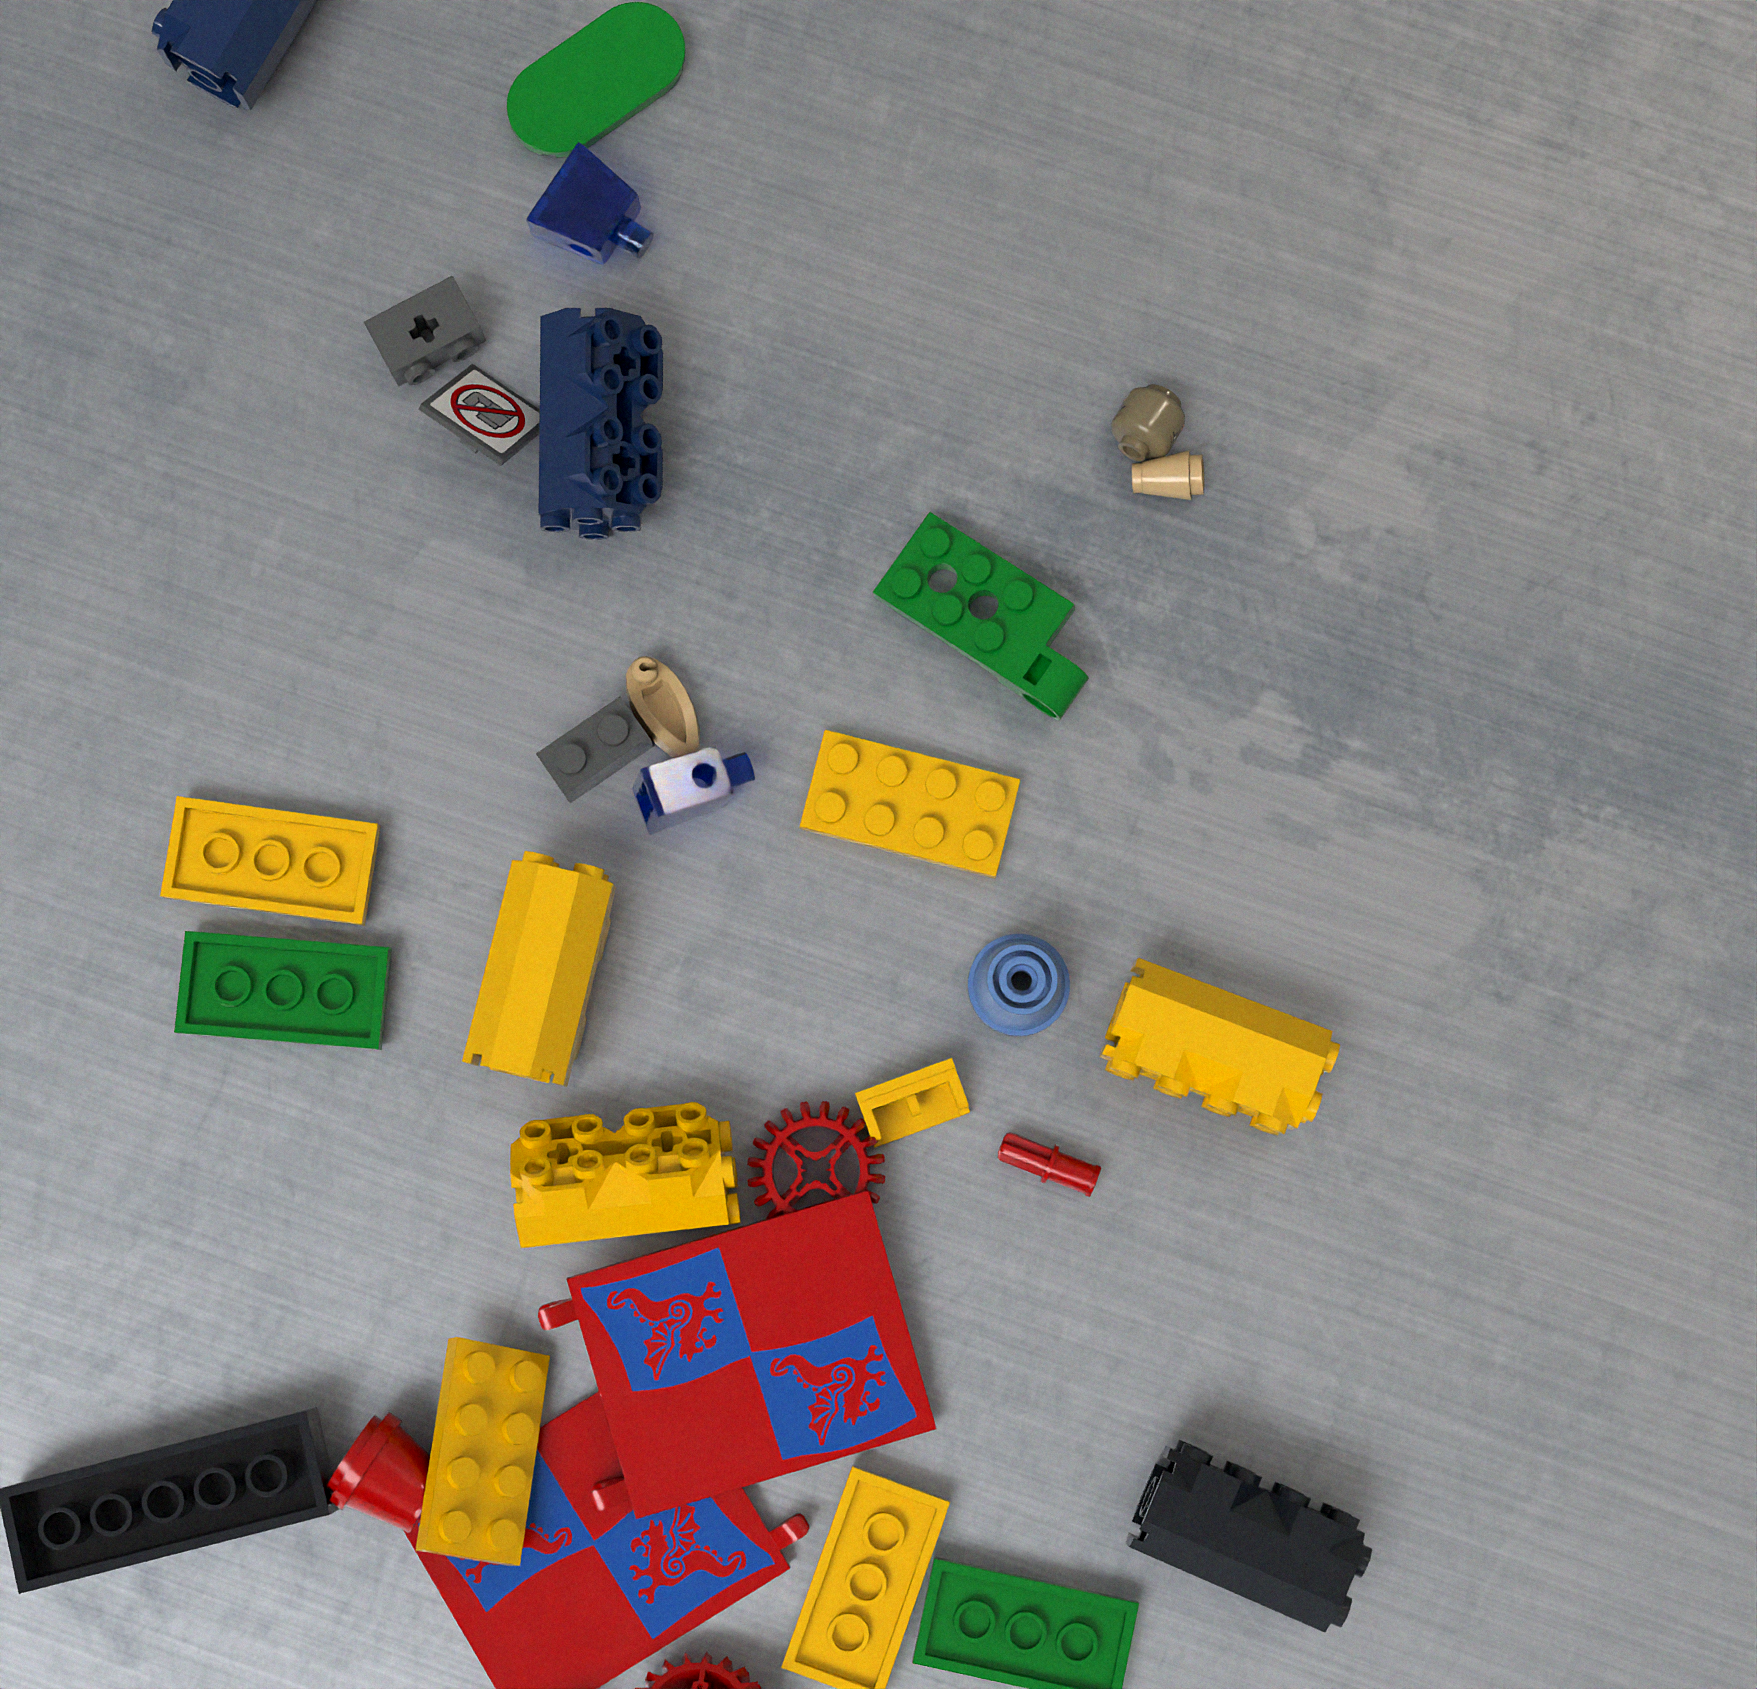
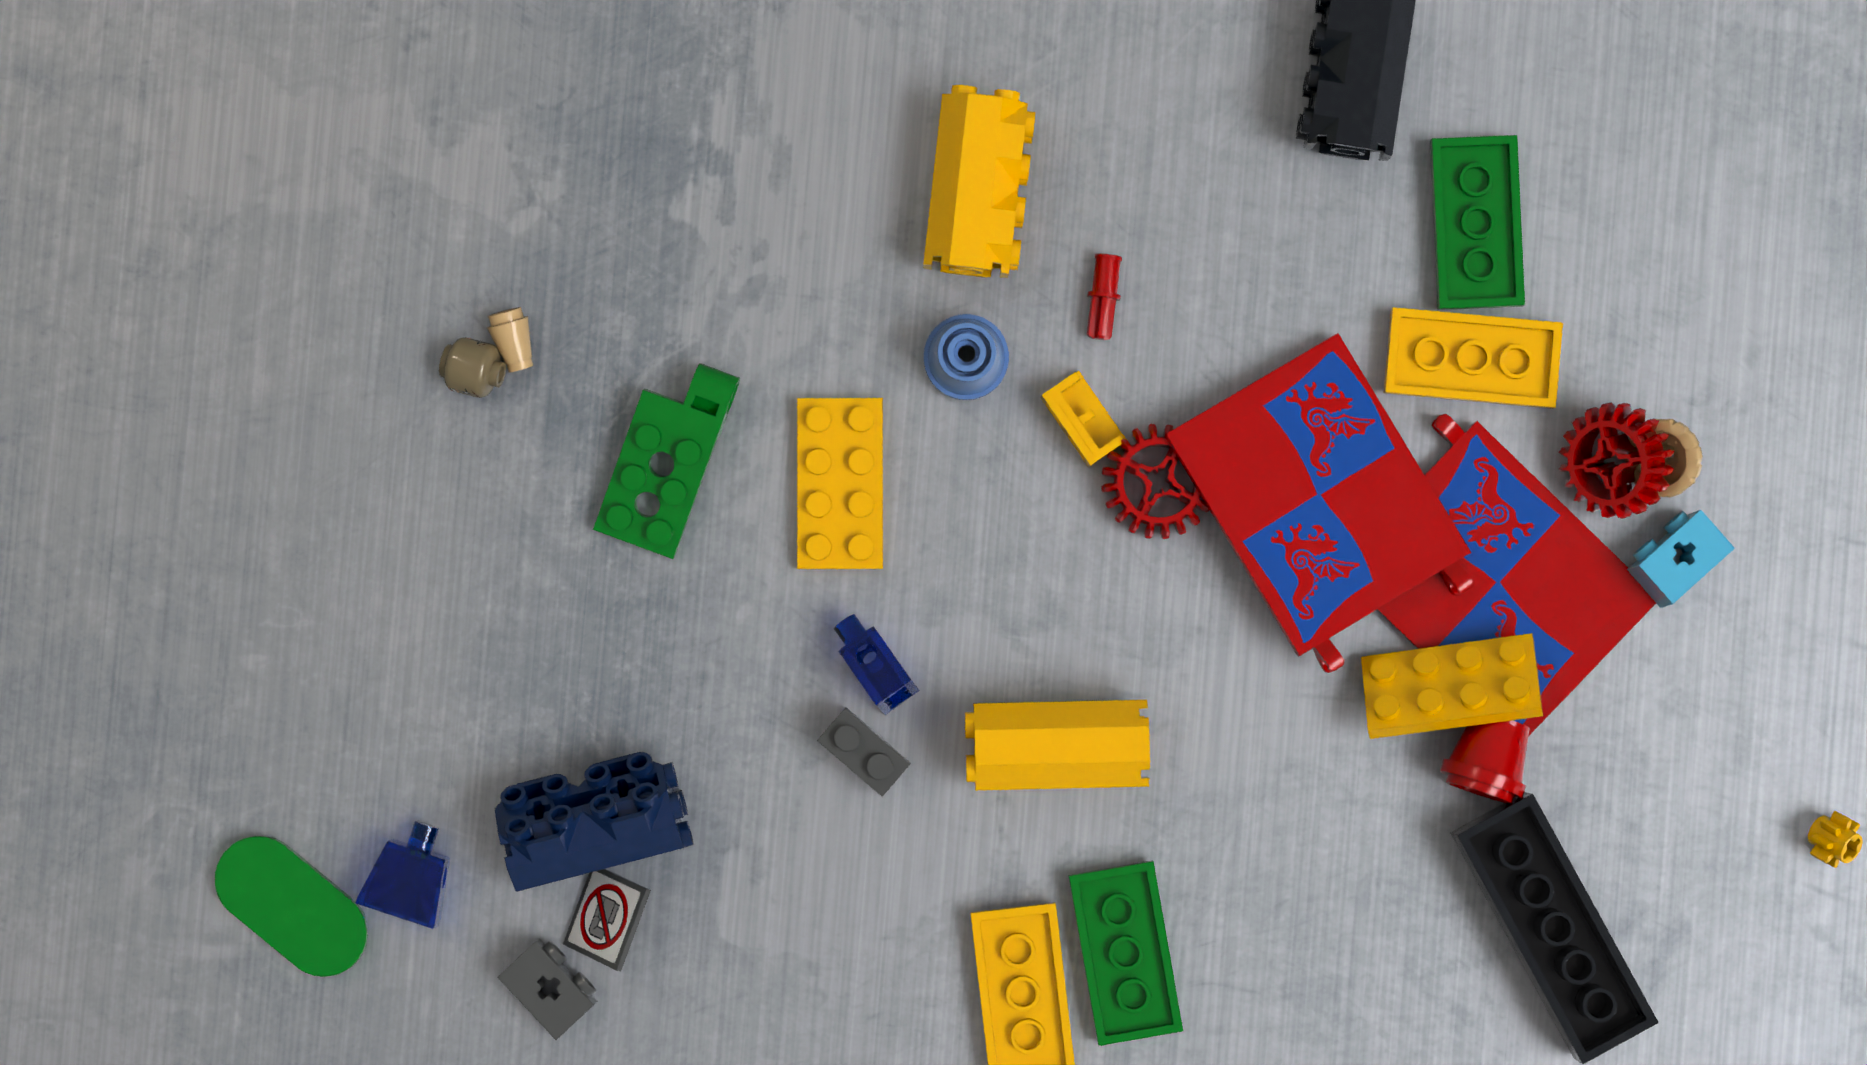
camera: 105 degrees left, 5 degrees up
yellow brick [510,1102,741,1248] -> none
tan arm [626,656,700,763] -> none

